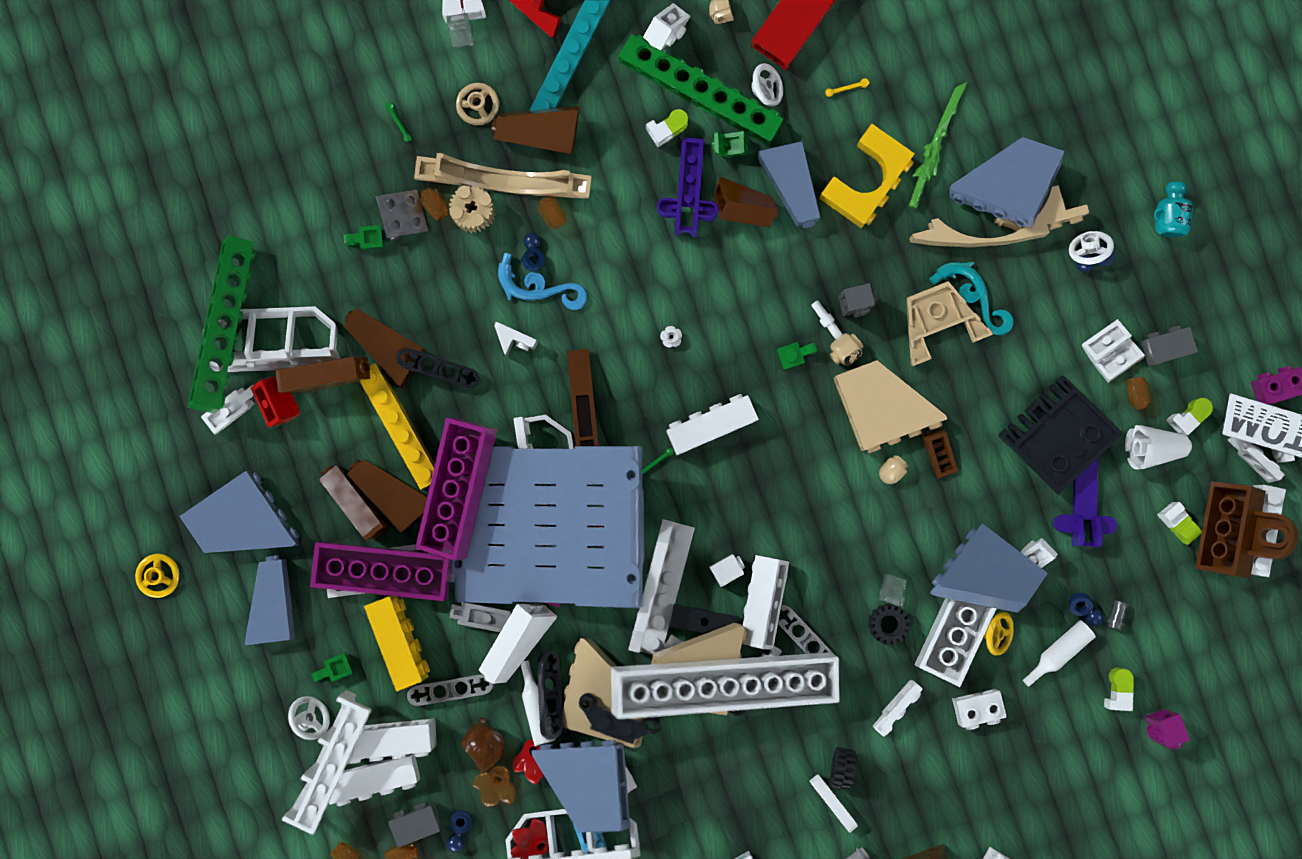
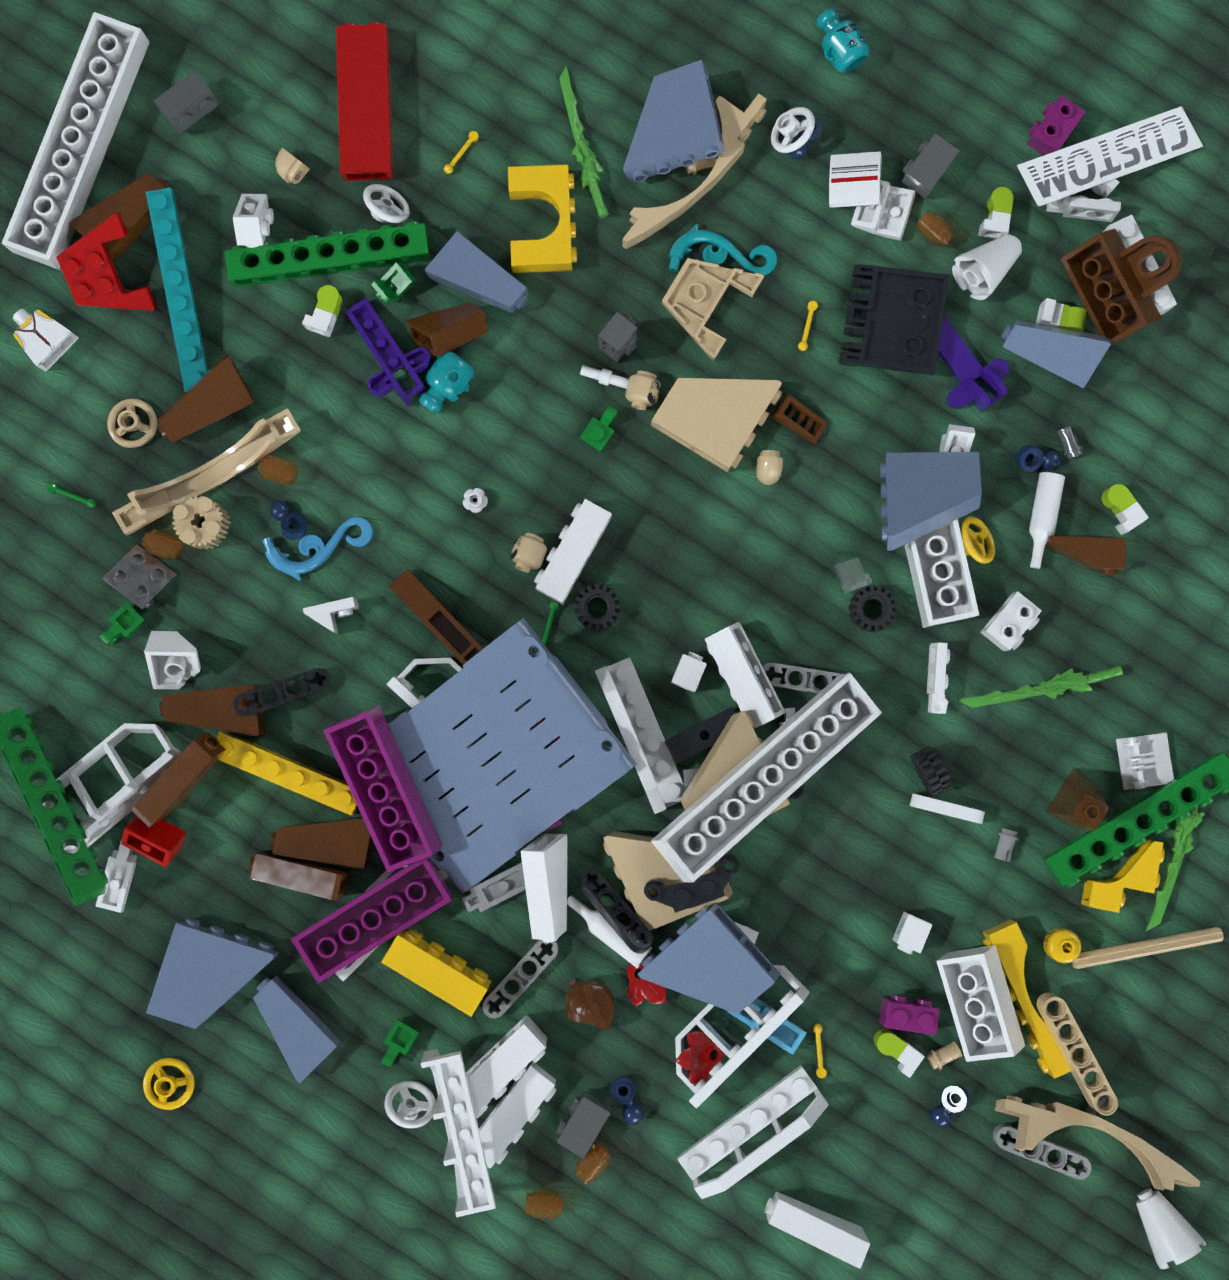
camera: 40 degrees left, 0 degrees up
clear panel [446,13,474,48] -> none
clear orange plate [472,767,515,807] -> none
magenta brick [1144,709,1190,749] -> none
none -> white slope [144,631,201,690]
none -> teal piece [419,351,475,414]
none -> tan head [510,533,547,573]
none -> black tyre [575,584,620,631]
none -> yellow hinge [798,301,818,351]
none -> white slope [829,151,882,208]
none -> bright green sword [959,666,1123,708]
none -> sand blue slope [1001,319,1111,389]
none -> reddish brown slope [1045,536,1126,576]

